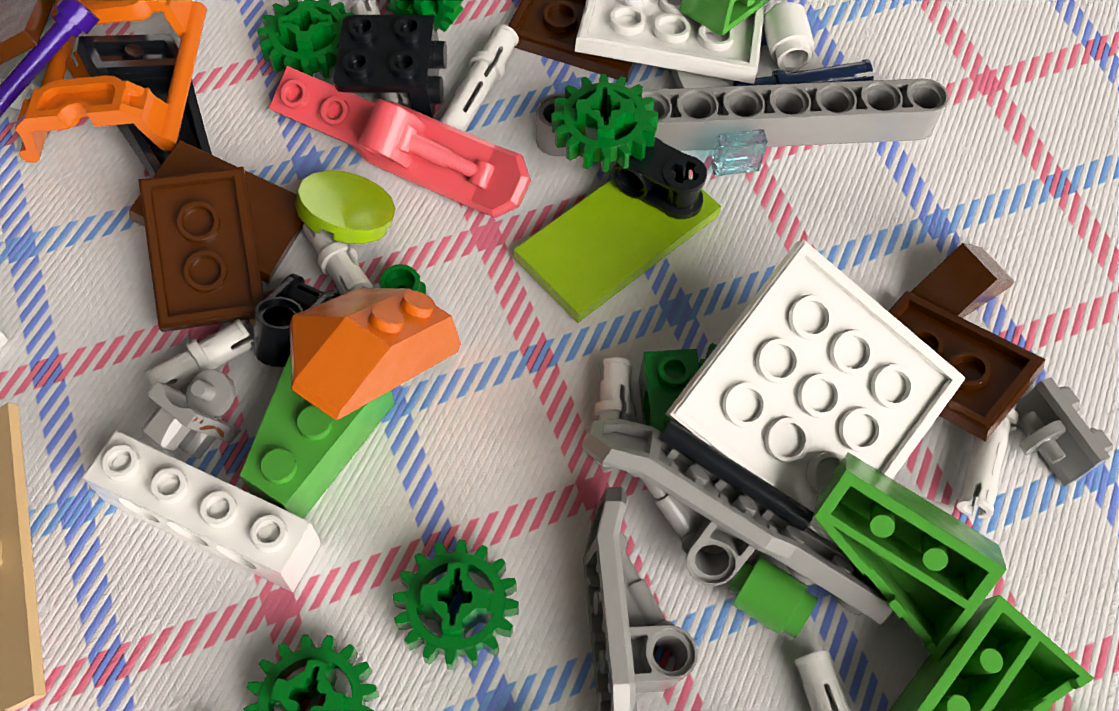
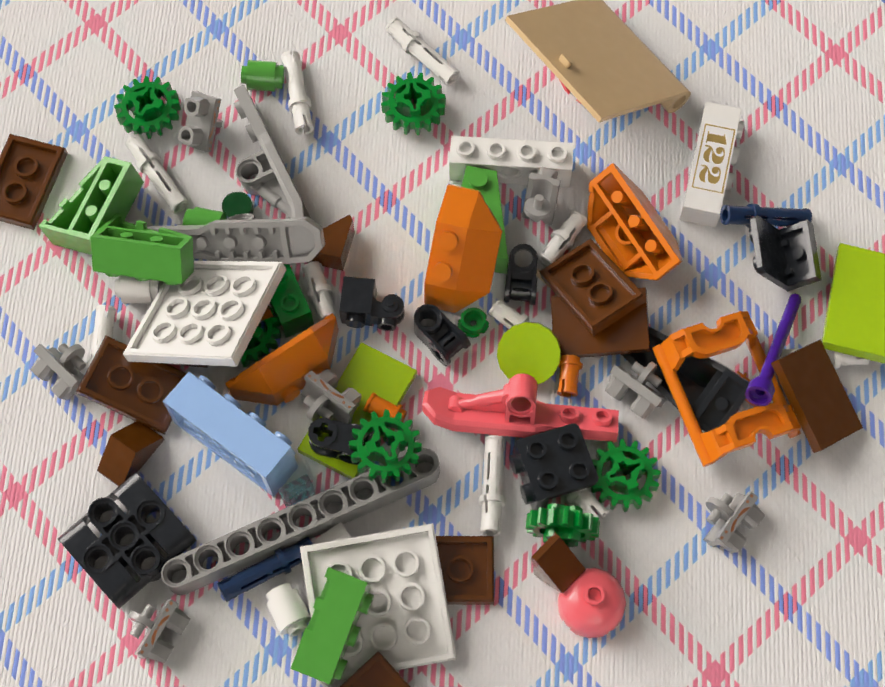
camera: 165 degrees right, 5 degrees up
green gear [393,540,519,670] -> none
black bar [658,420,814,531] -> none
none -> black connector [57,472,197,609]
none -> light grey hips [128,599,190,663]
none -> light blue brick [163,372,298,497]
none -> dark green tile [222,192,254,218]
none -> orange wedge [225,313,339,406]
none -> light grey hips [301,369,362,424]
none -> reddish brown slope [306,214,355,271]
none -> black brick [339,276,405,331]
none -> orange pin [363,392,407,422]
none -> black piece [414,304,471,366]
none -> orange pin [557,355,583,397]
none -> orange wedge [587,163,682,281]
none -> light grey hips [605,361,666,418]

